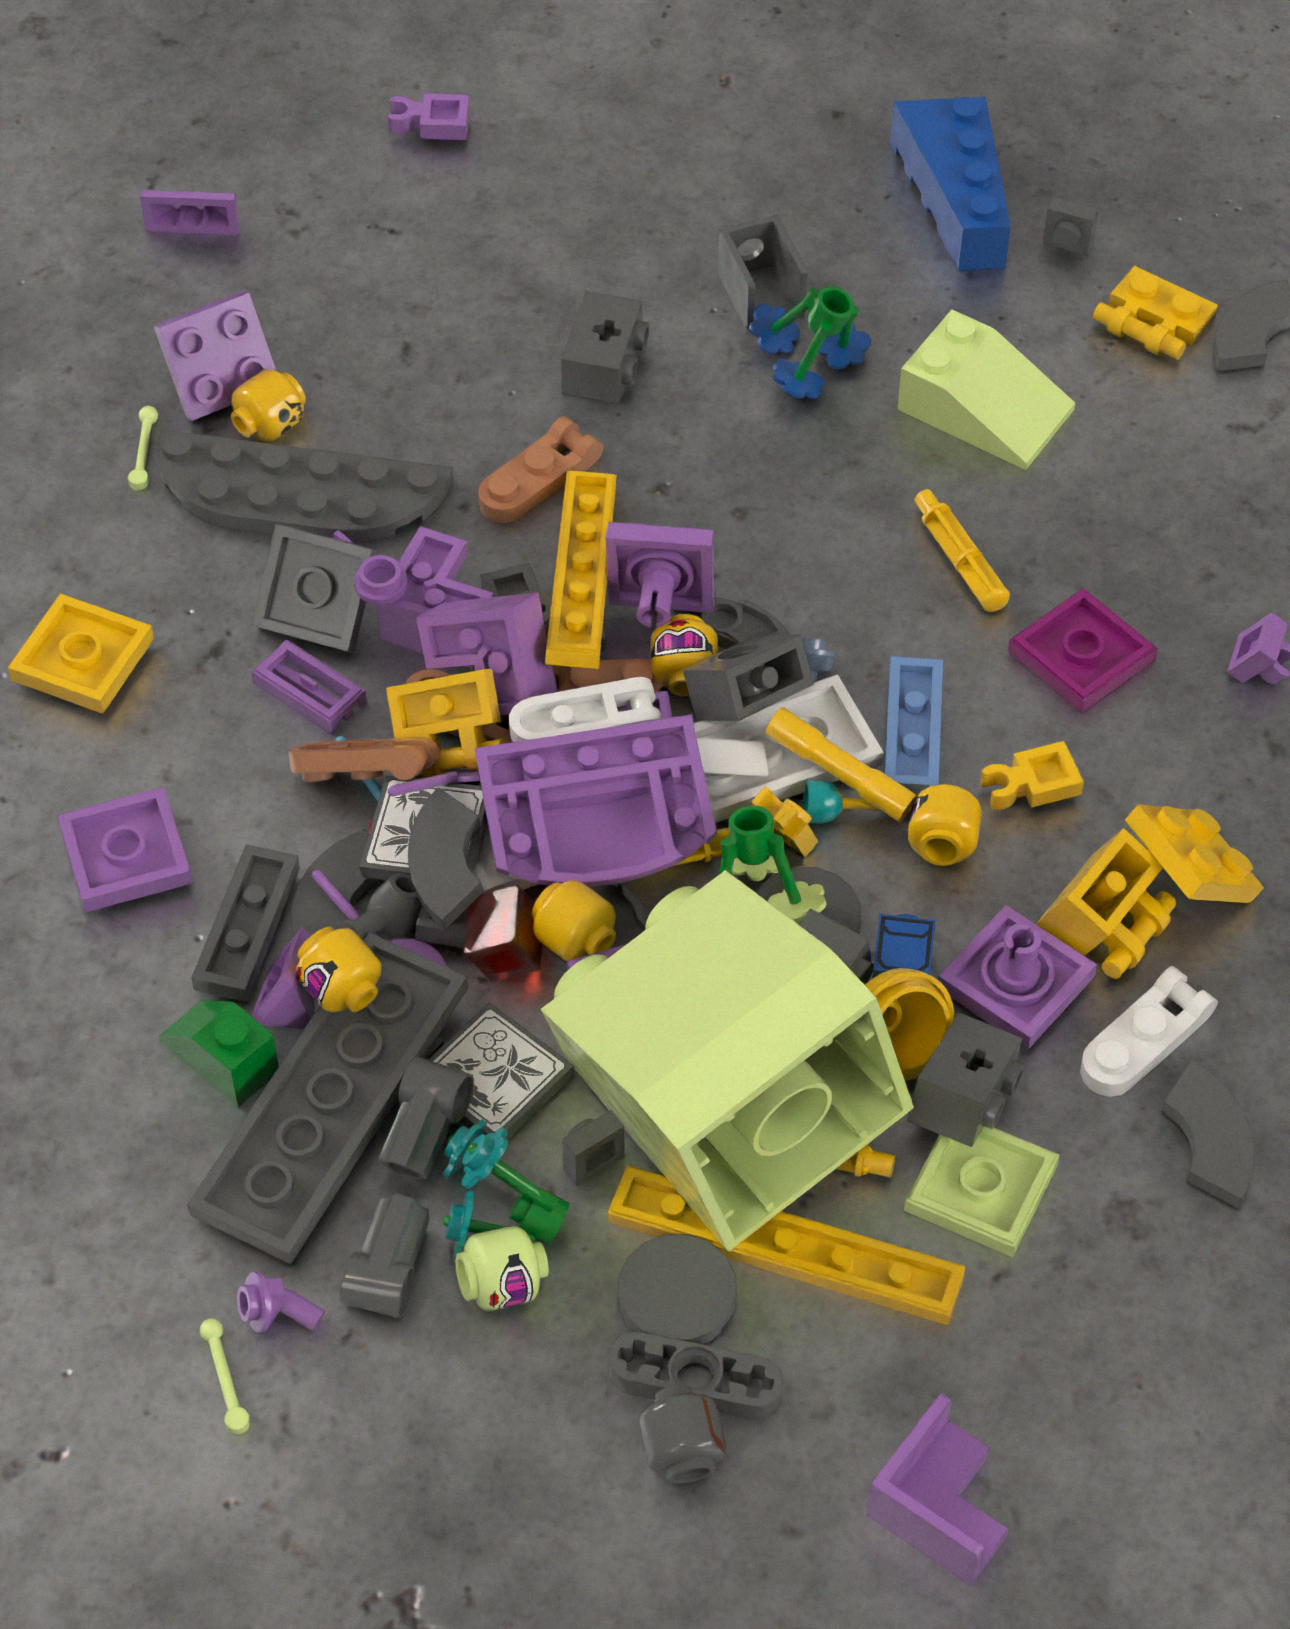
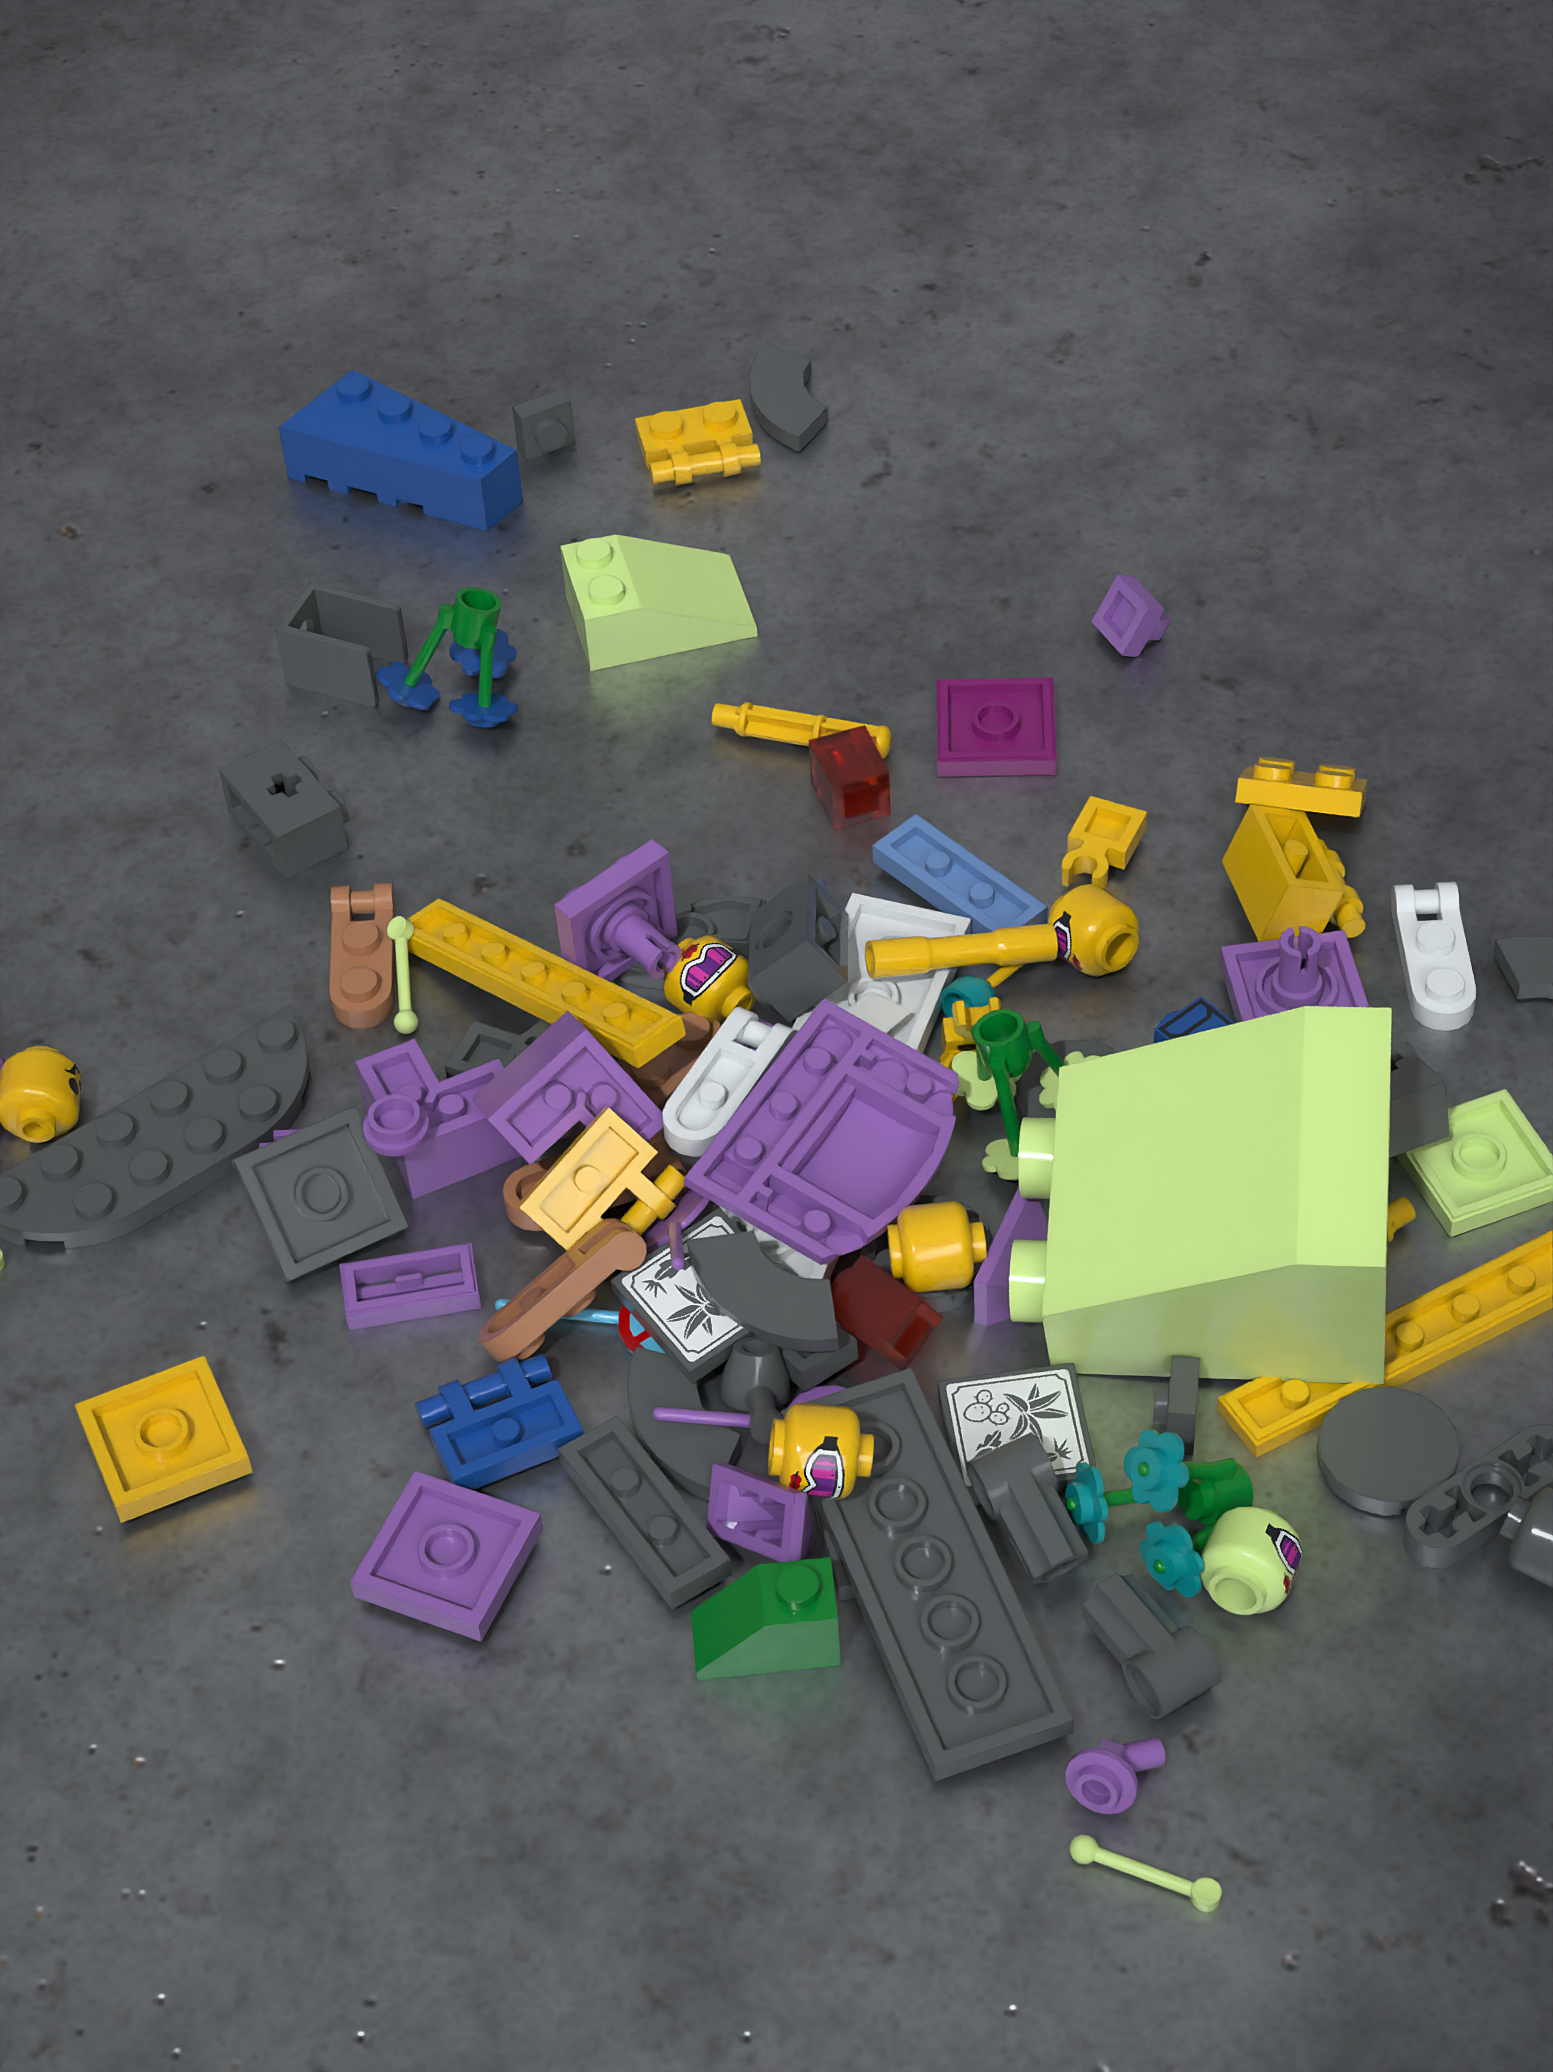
camera: 45 degrees left, 5 degrees down
none -> yellowish green hinge [387,916,419,1034]
none -> blue plate [415,1354,584,1490]
none -> clear red brick [808,725,891,830]

